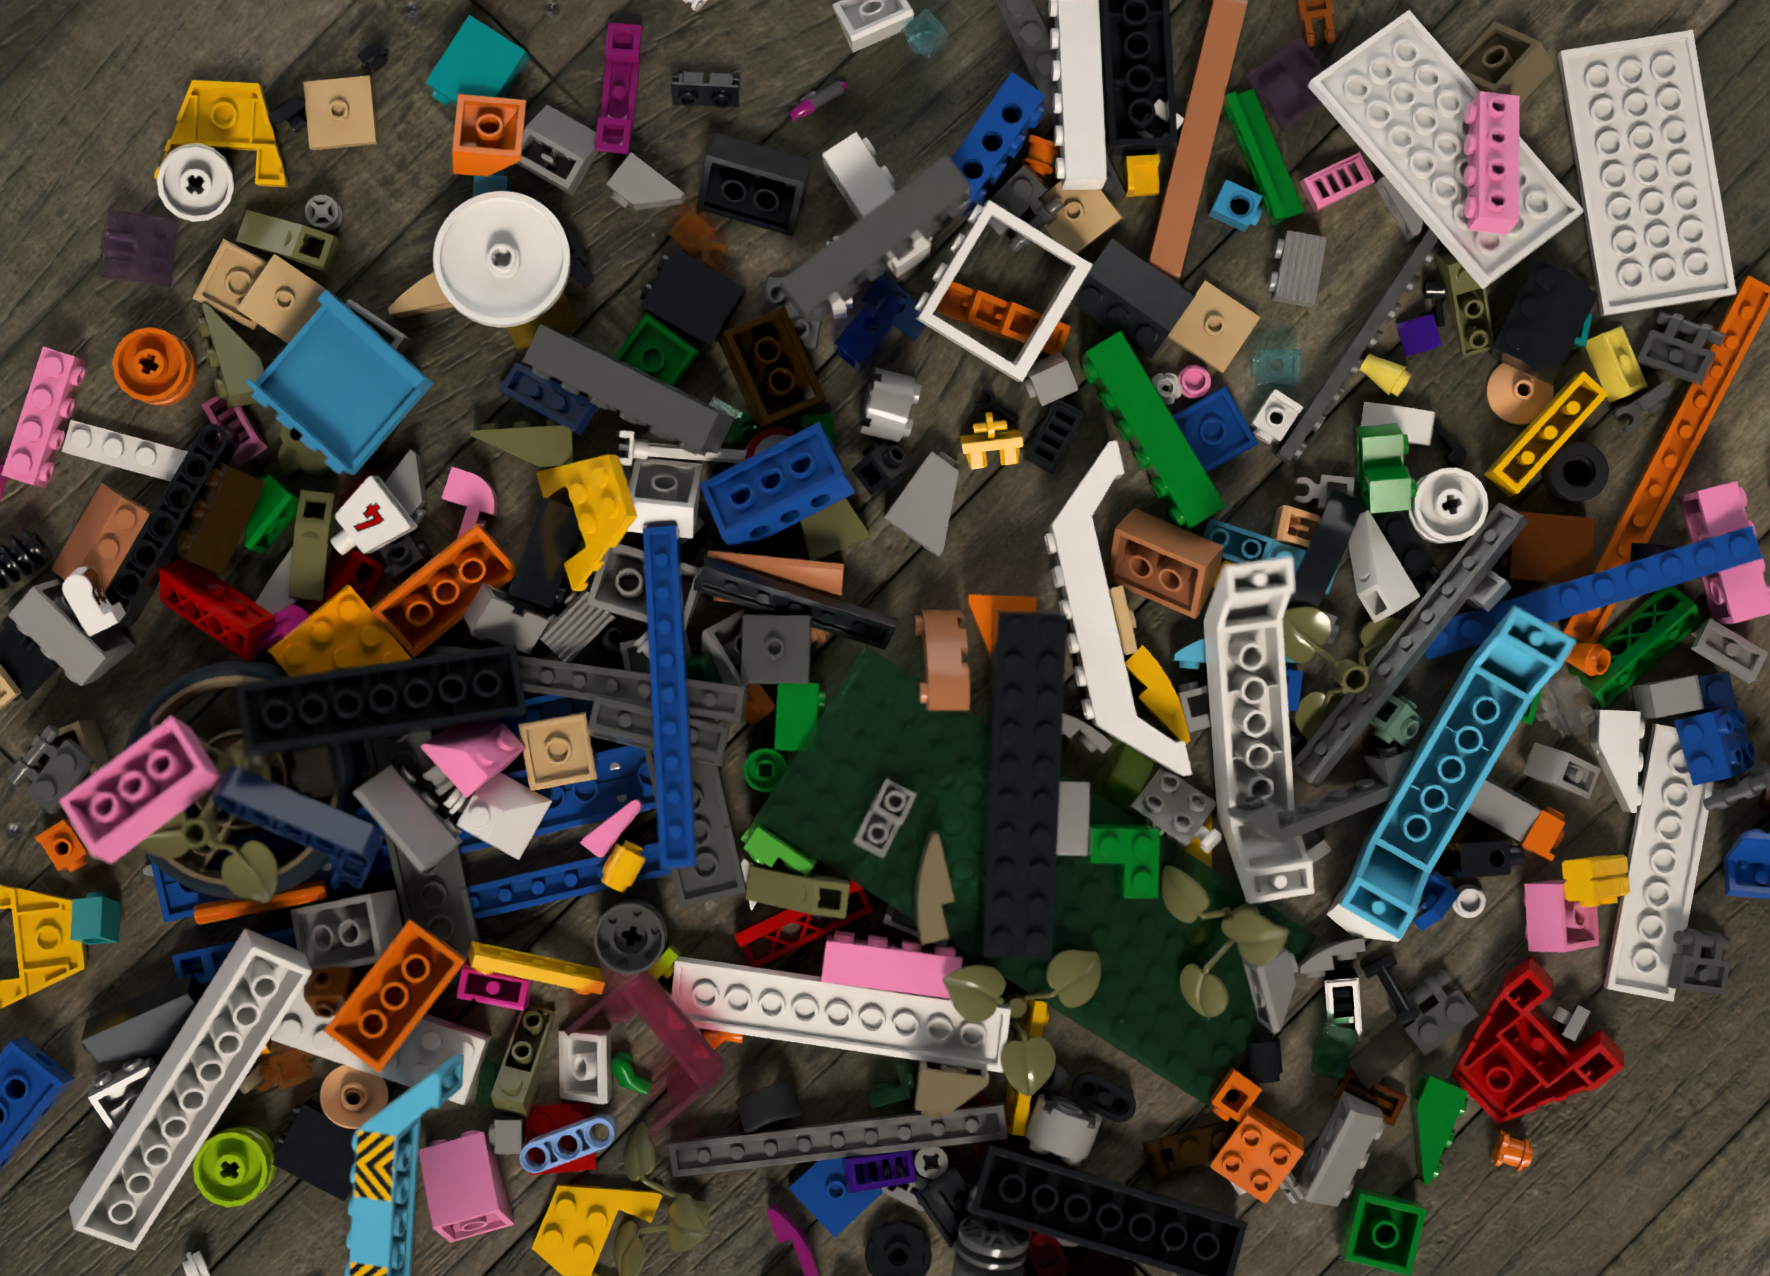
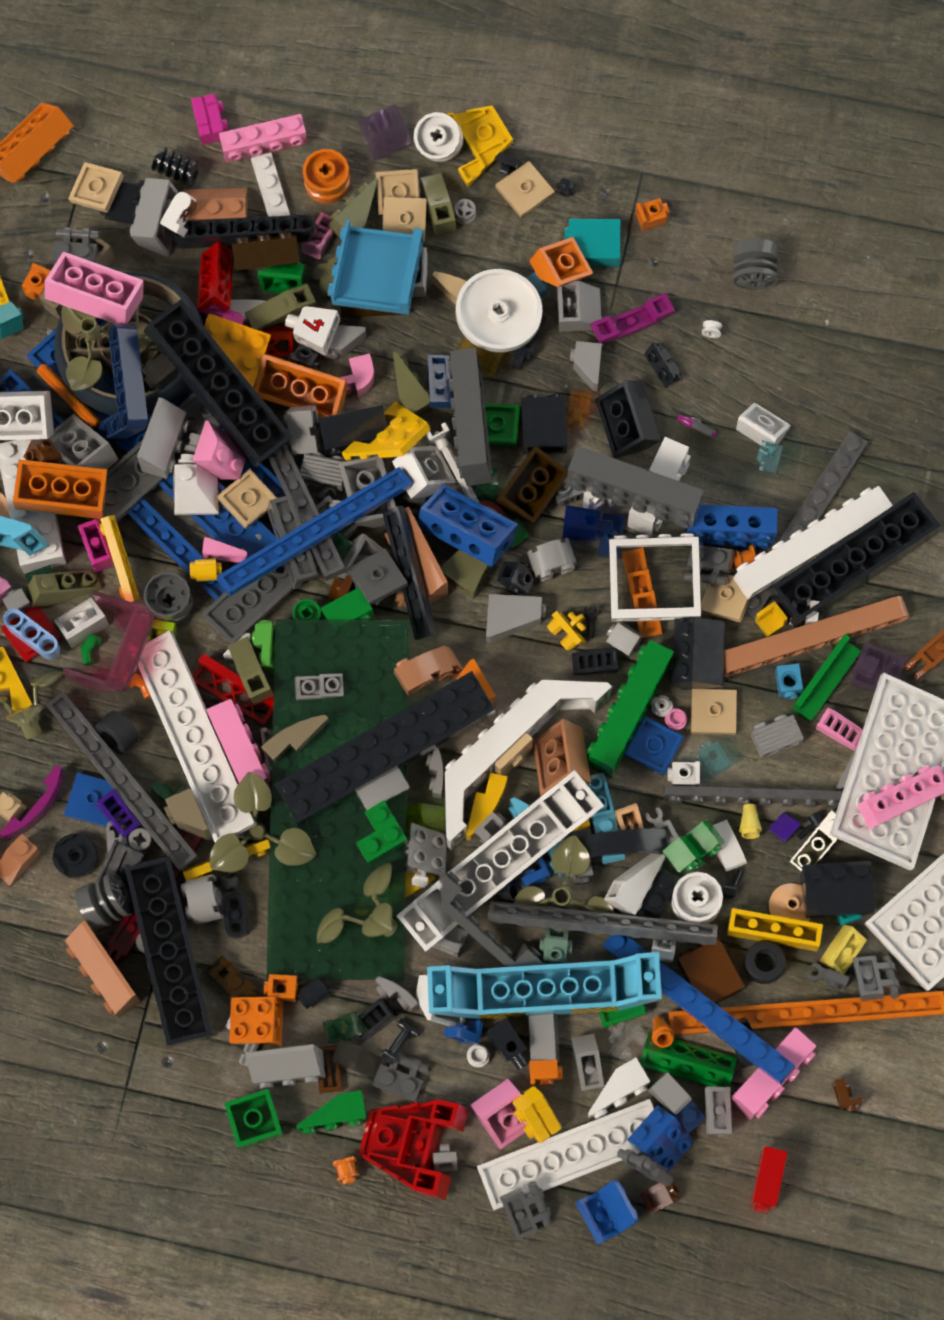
camera: 60 degrees right, 15 degrees down
light grey slope [1241,948,1298,1033] -> none

